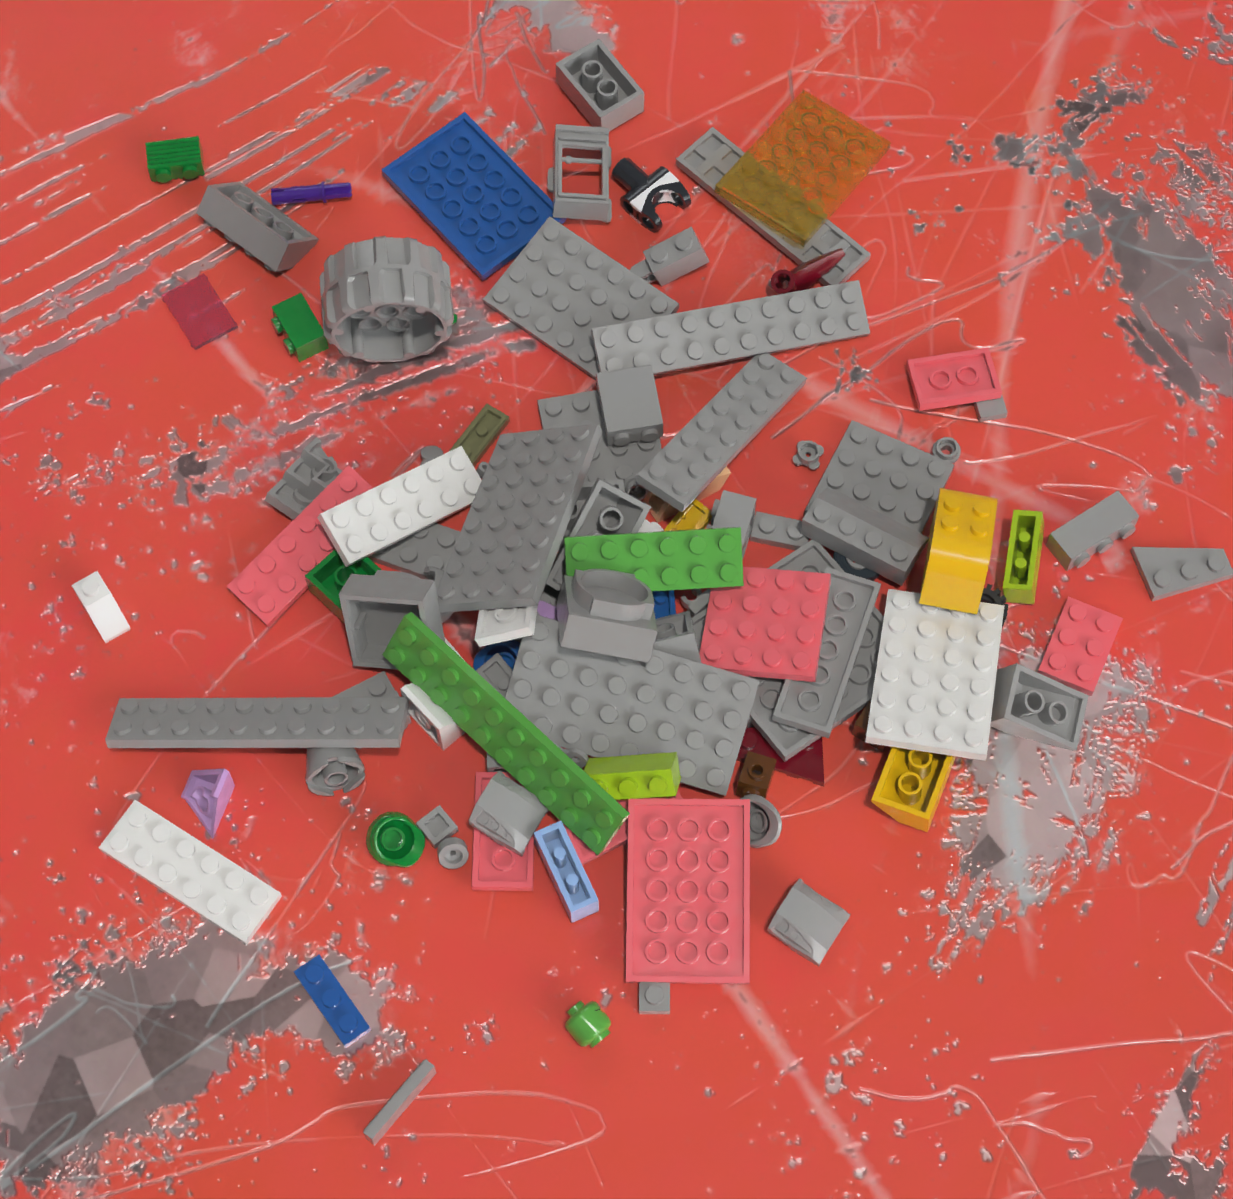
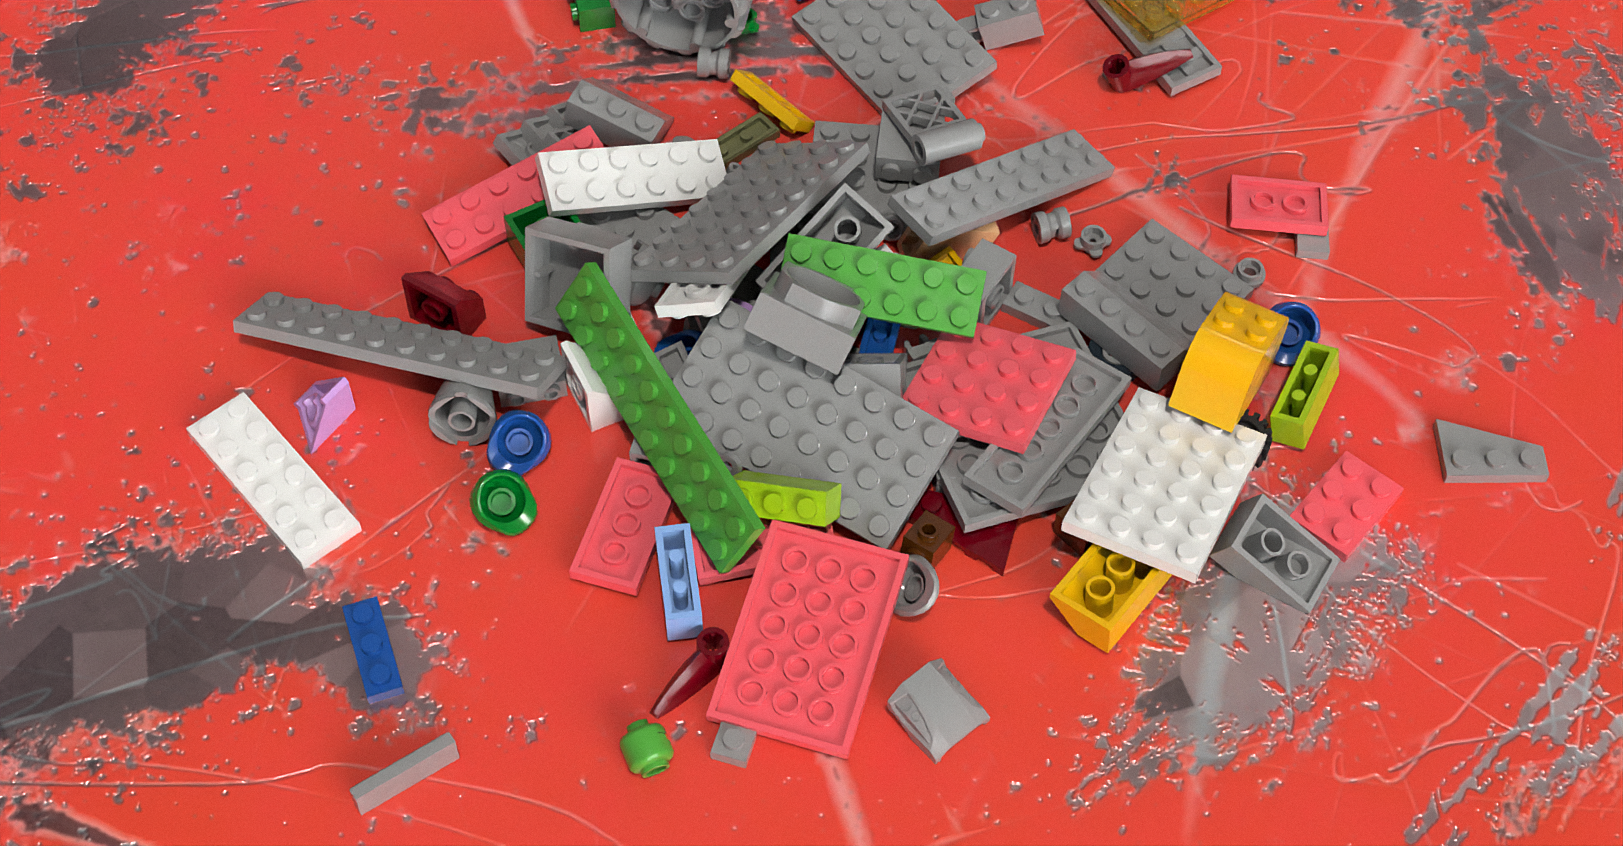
camera: 15 degrees right, 10 degrees down
white slope [72,571,131,643] -> none
light grey plate [416,805,459,848] -> none
light grey tile [437,837,469,869] -> none
light grey slope [469,771,549,856] -> none
light grey plate [591,280,870,375] -> none
light grey brick [1046,491,1139,571] -> none
none -> dark red slope [401,271,486,336]
none -> blue hat [486,410,552,476]
none -> light grey slope [564,77,675,147]
none -> dark red piece [649,627,729,719]
none -> light grey wheel [697,46,731,79]
none -> yellow plate [730,69,815,134]
none -> light grey piece [882,84,986,166]
none -> light grey wheel [1031,206,1072,244]
none -> blue hat [1270,301,1321,367]

